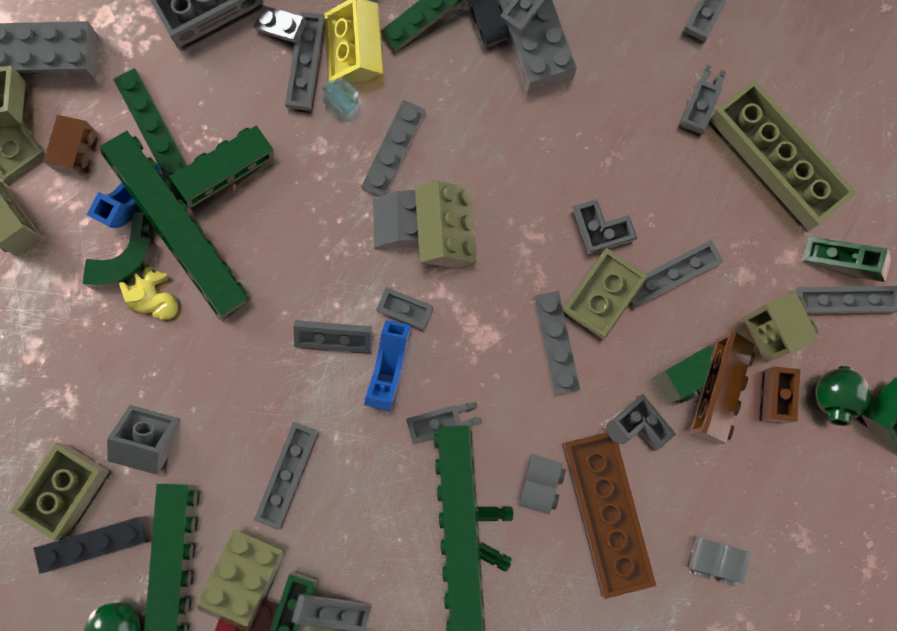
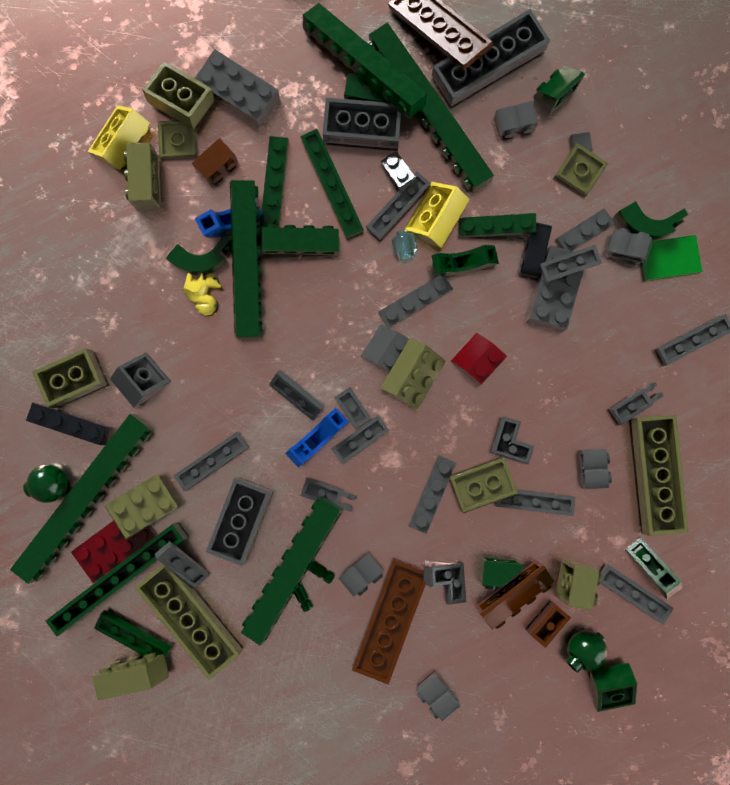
camera: 40 degrees right, 5 degrees up
none -> dark grey brick [206,477,273,566]
none -> dark green plate [300,129,364,239]
none -> dark grey plate [332,415,389,464]
none -> dark green arch [431,245,499,277]
none -> dark red slope [451,333,507,386]
none -> dark grey brick [579,449,612,489]

